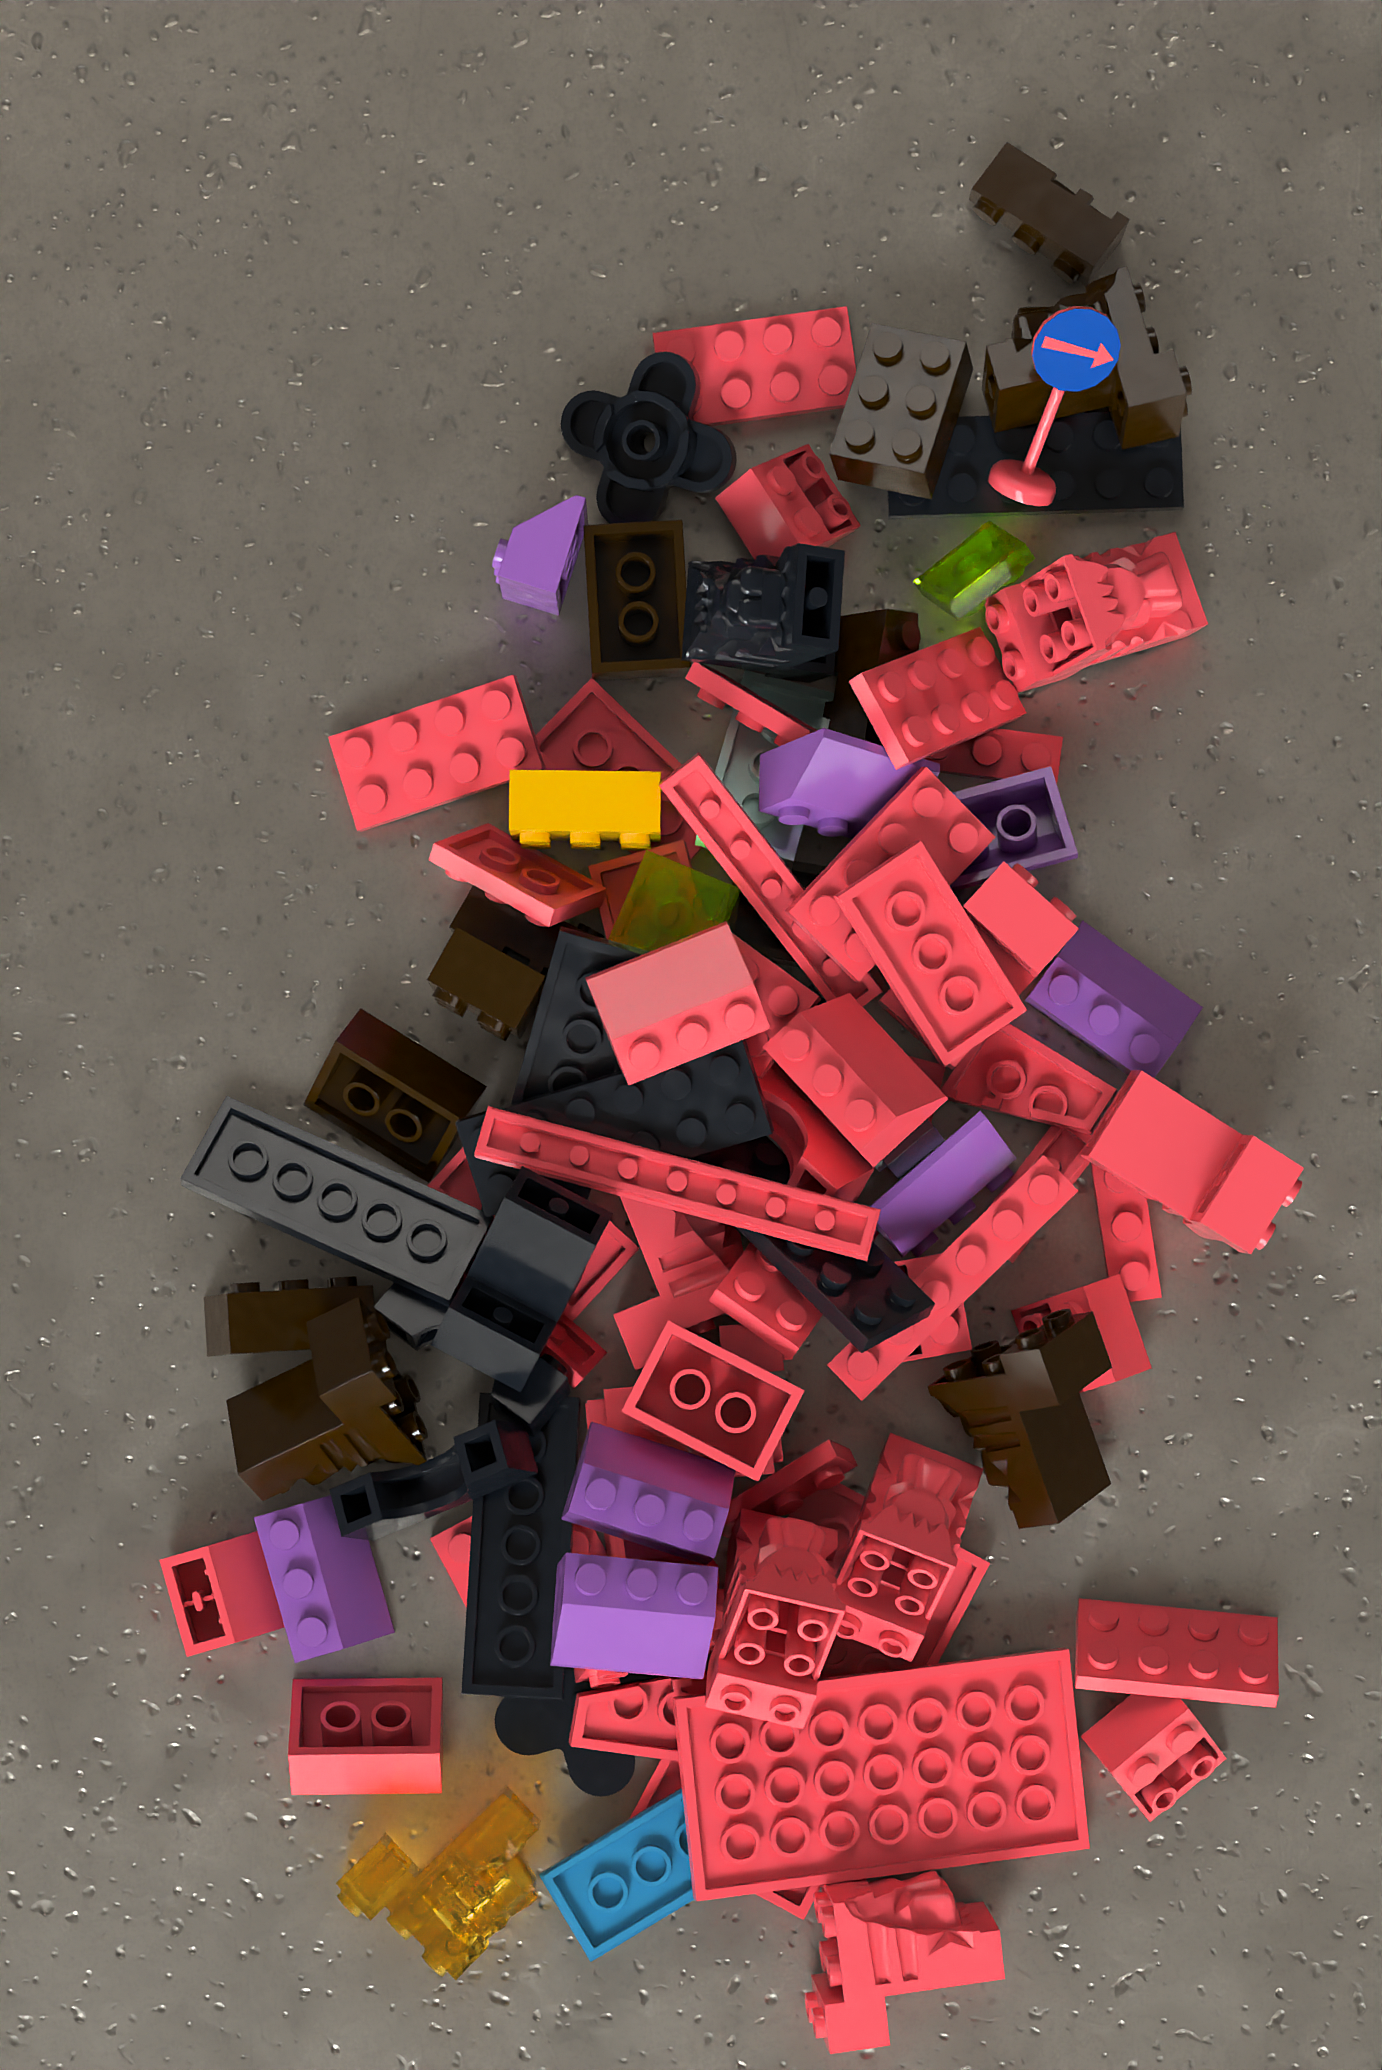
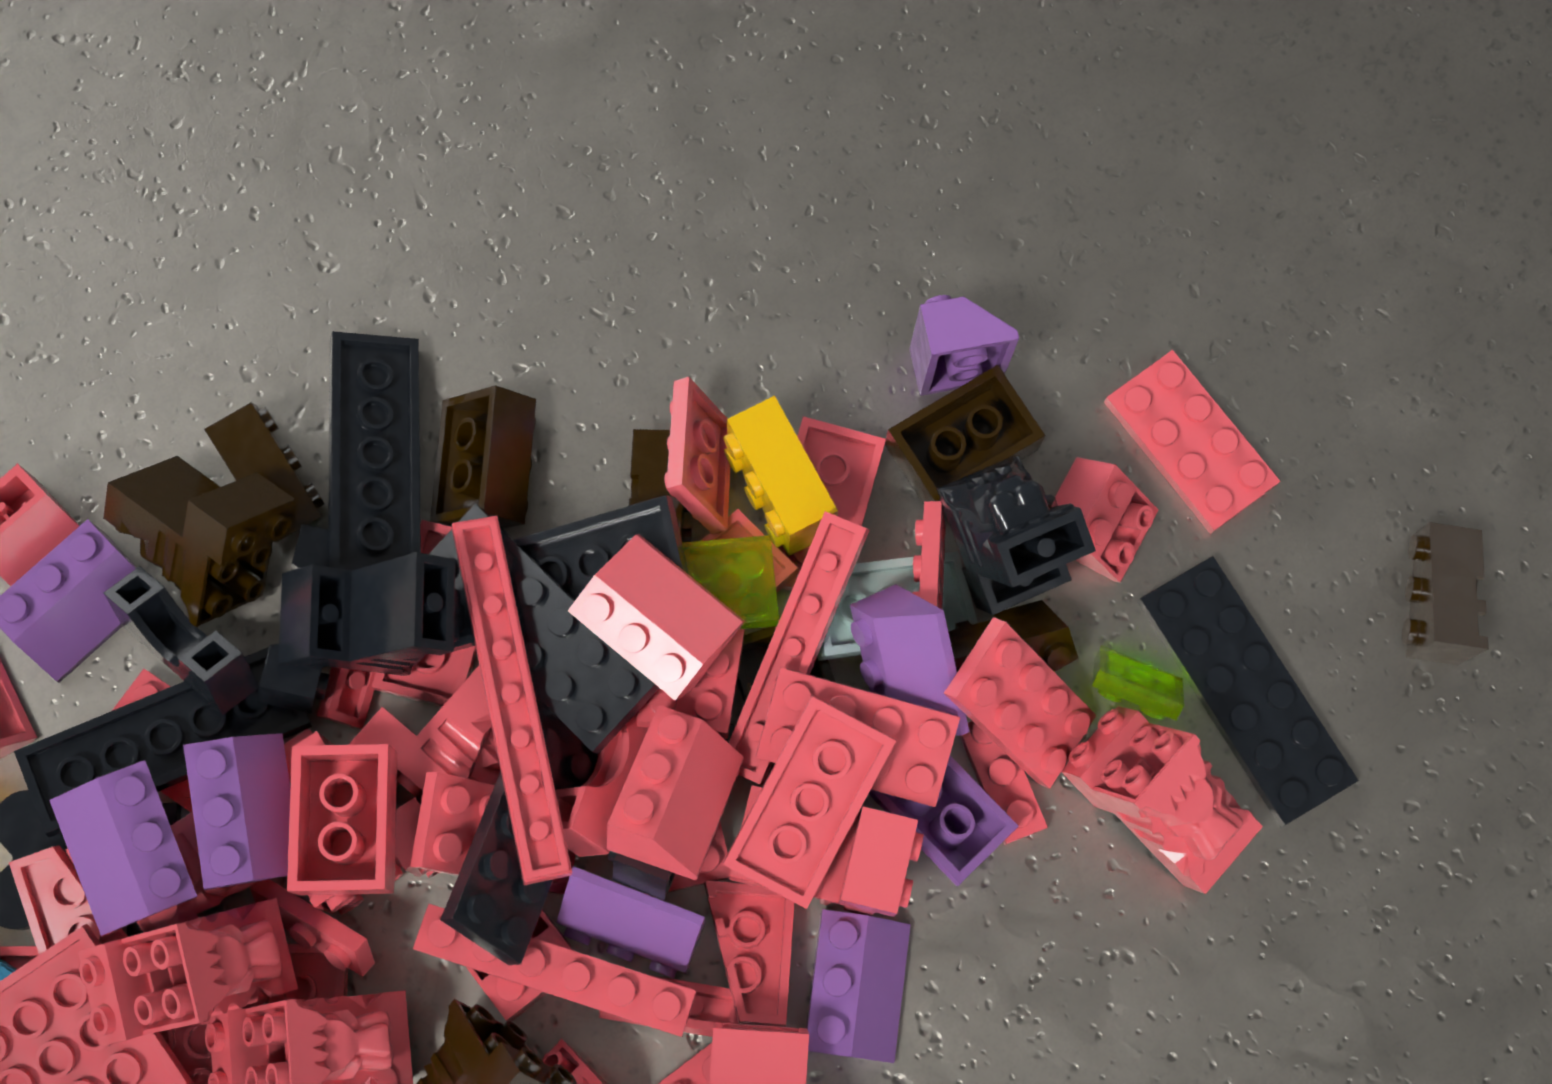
camera: 60 degrees right, 10 degrees down
coral plate [328,675,546,832] -> none
dark brown brick [427,927,546,1042] -> none
black plant [561,352,737,524] -> none
dark brown brick [829,323,973,499] -> none
dark brown brick [981,267,1192,450] -> none
piece [988,306,1121,506] -> none

